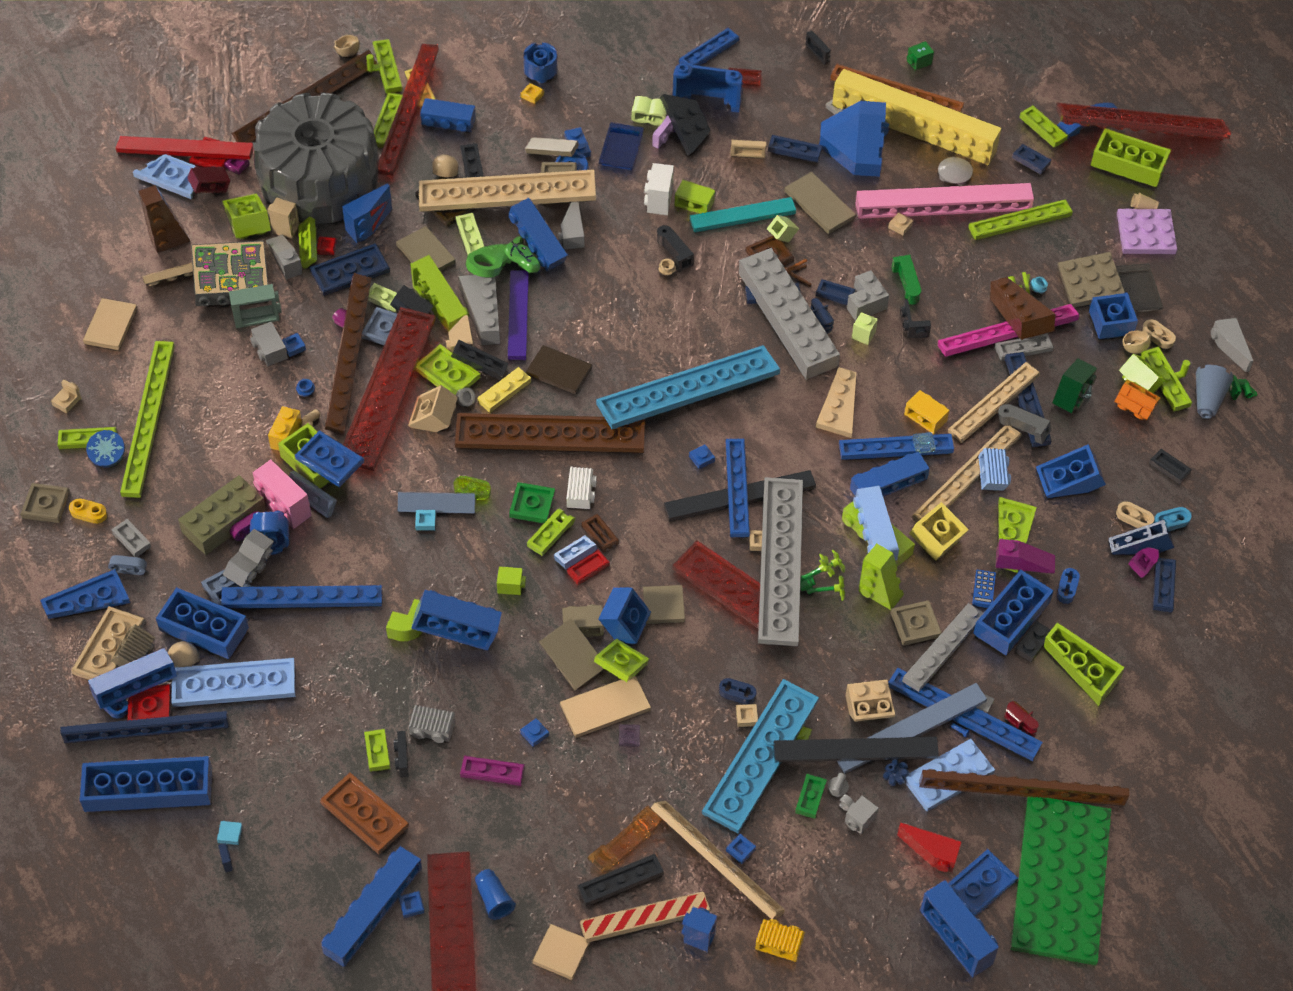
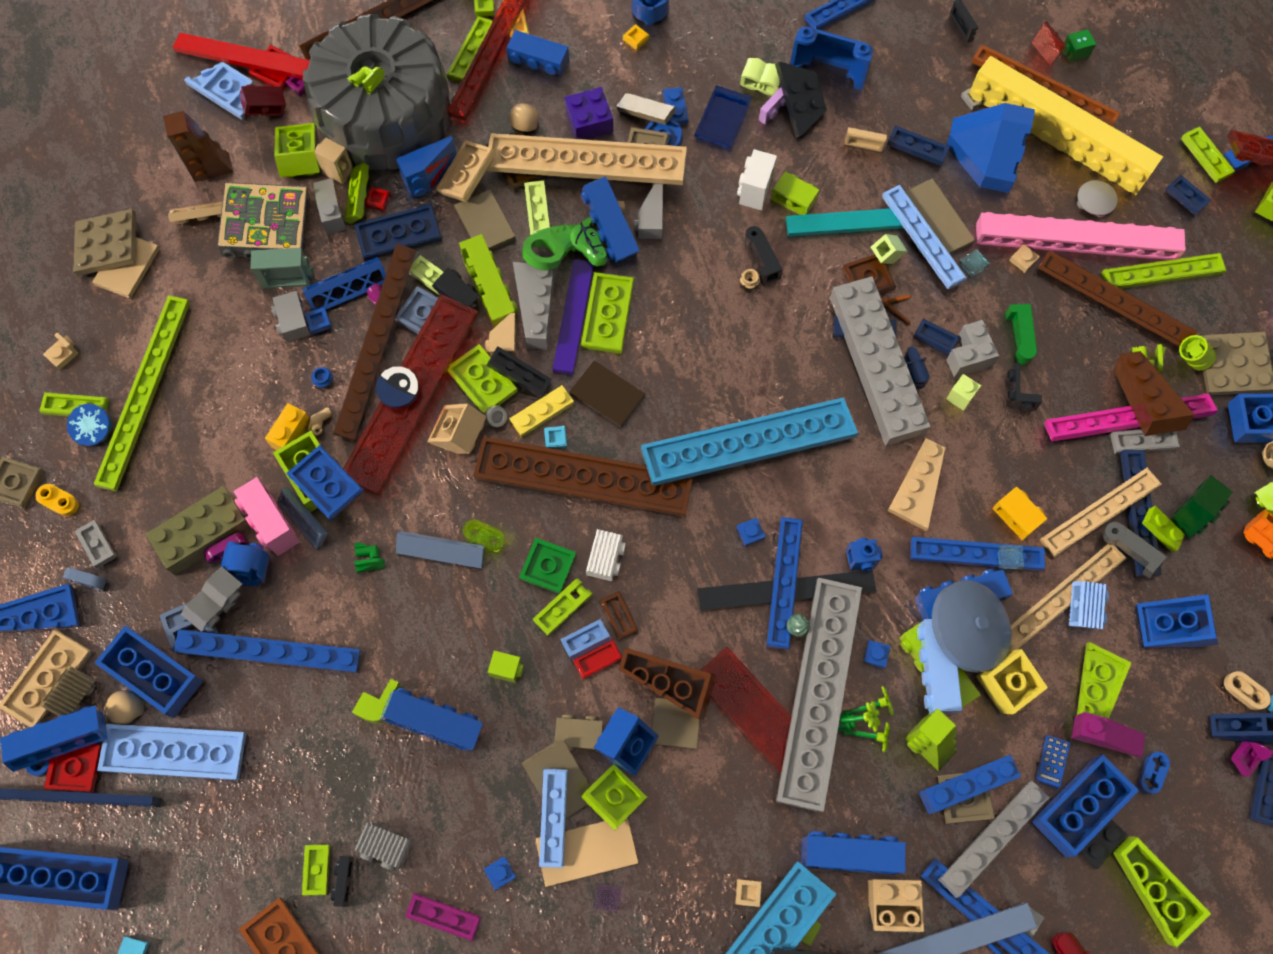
camera: 10 degrees right, 15 degrees up
medium azure plate [415,510,436,530] -> none
black plate [460,143,484,178] -> none
dark blue beam [719,678,757,705] -> none
clear red tile [728,68,762,86] -> none
tan plate [749,530,762,551] -> none
medium azure plate [1030,276,1048,294] -> none
none -> dark tan plate [73,209,136,276]
none -> blue fence [302,257,386,311]
none -> lime piece [347,66,385,94]
none -> green piece [354,542,385,574]
none -> tile [376,367,419,409]
none -> tan tile [435,140,497,202]
none -> light blue tile [539,768,568,868]
none -> medium azure tile [544,426,567,449]
none -> dark purple brick [564,87,614,140]
none -> lime tile [581,272,634,354]
none -> reddish brown wedge [618,648,717,720]
none -> sand green plate [787,614,810,637]
none -> blue brick [801,831,905,875]
none -> blue brick [846,538,882,571]
none -> blue plate [862,640,891,669]
none -> light blue tile [882,185,966,290]
none -> blue brick [919,754,1021,815]
none -> sand blue dish [932,580,1011,672]
none -> clear light blue plate [959,249,989,277]
none -> clear red piece [1032,21,1066,66]
none -> reddish brown plate [1038,250,1198,346]
none -> lime plate [1142,506,1185,552]
none -> lime wheel [1179,335,1216,371]

